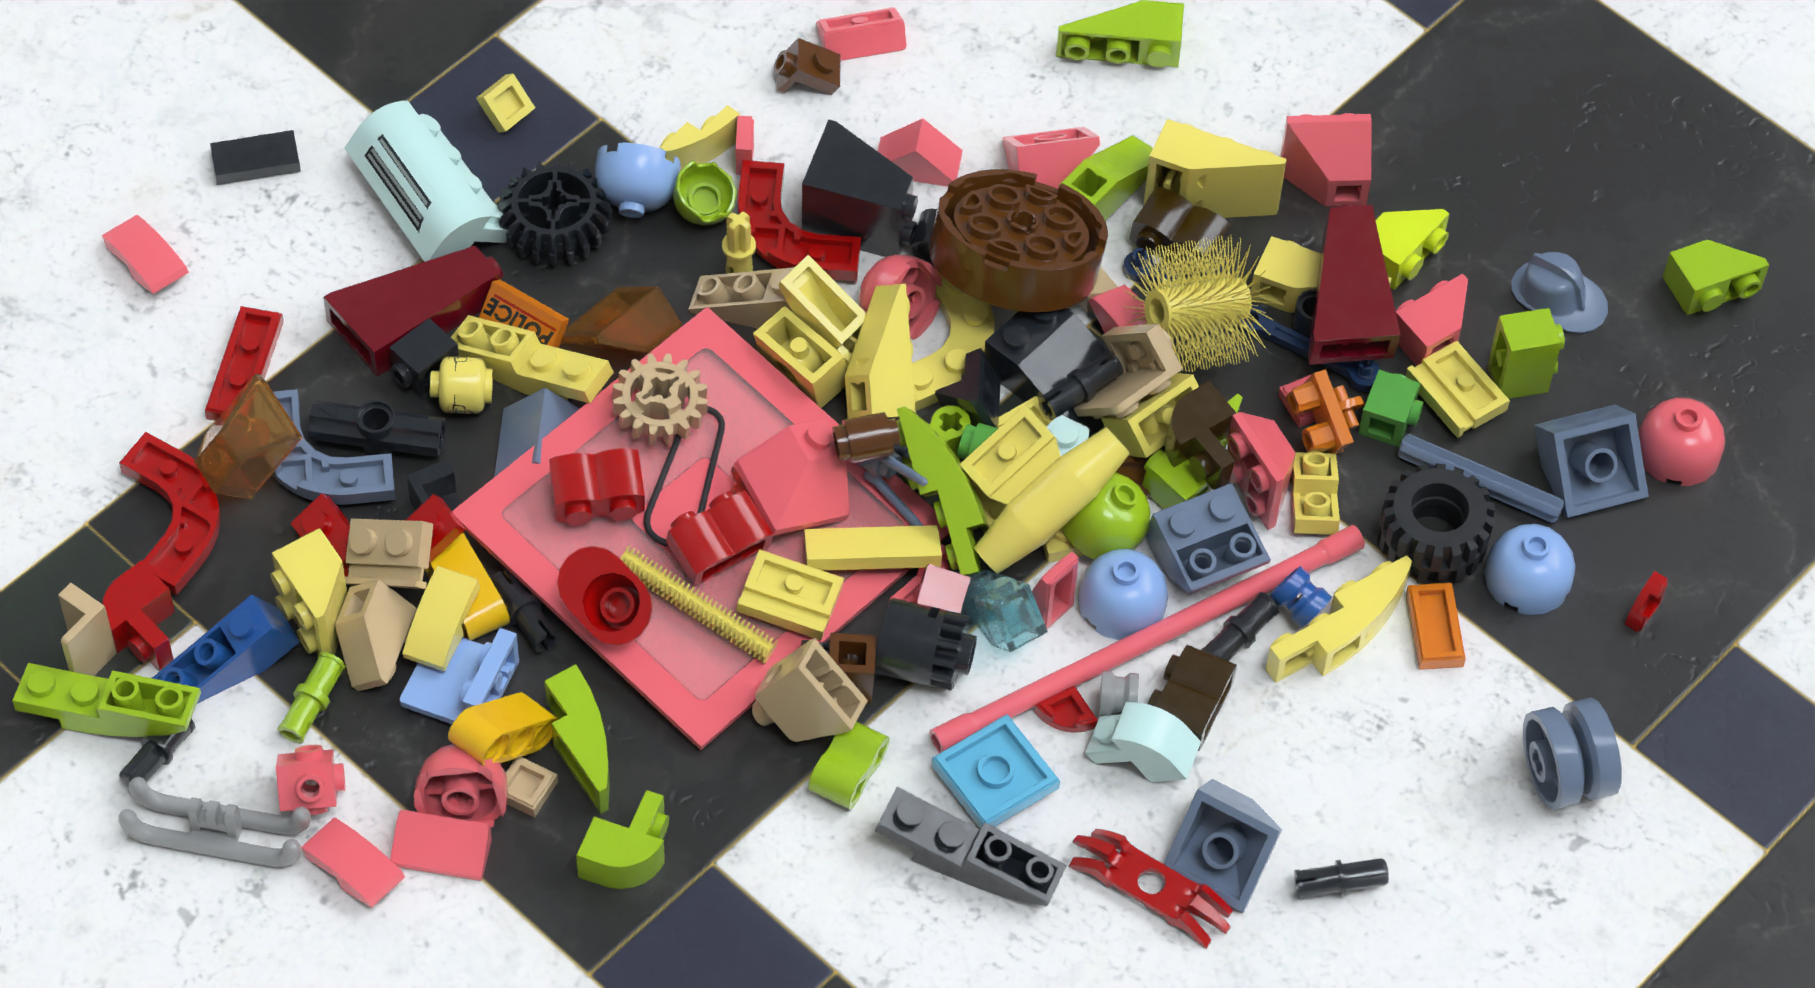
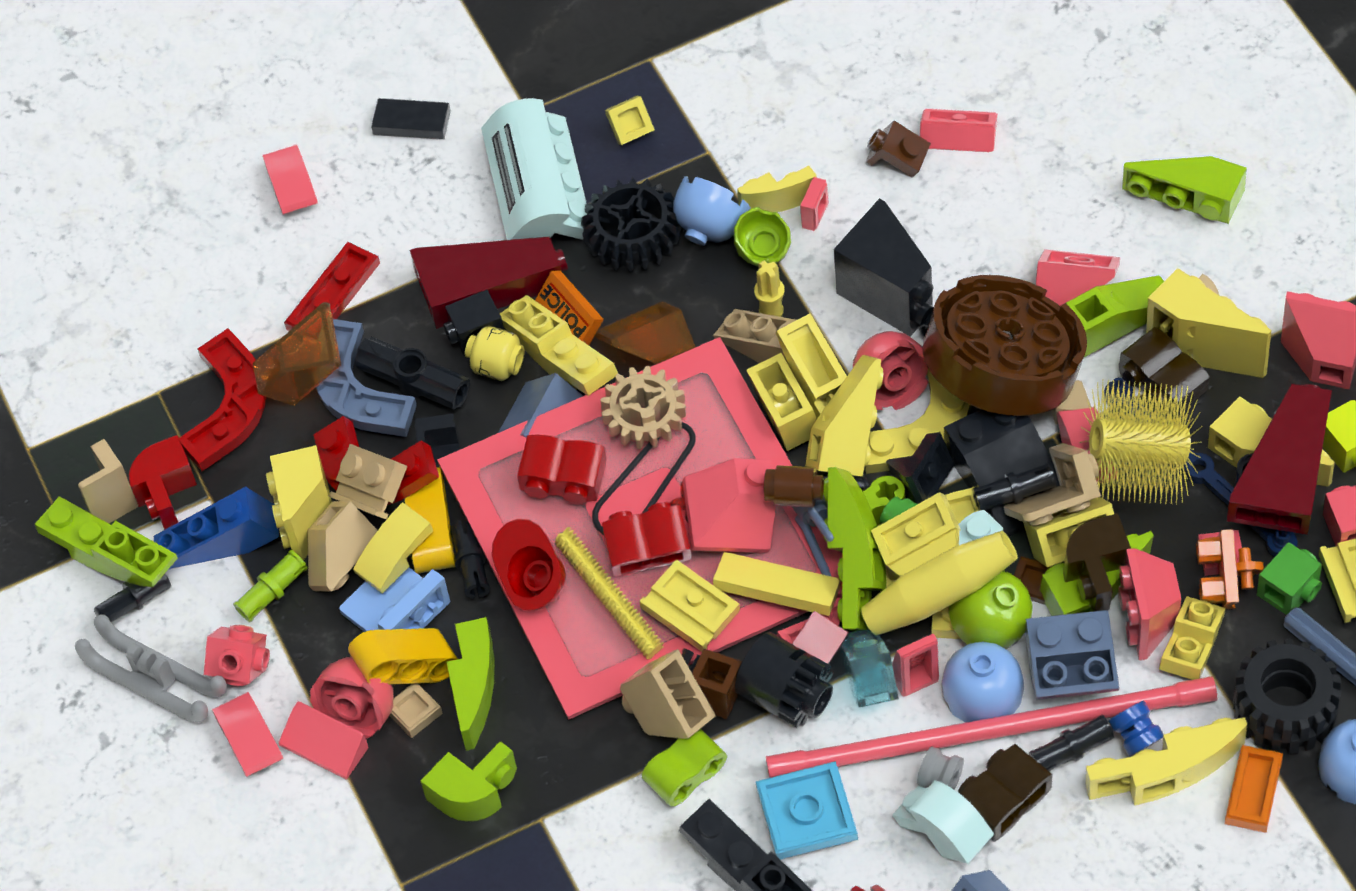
camera: 30 degrees right, 0 degrees up
red plate [738,160,861,282] -> none
coral slope [878,118,963,187] -> none
red tile [1035,685,1098,733] -> none

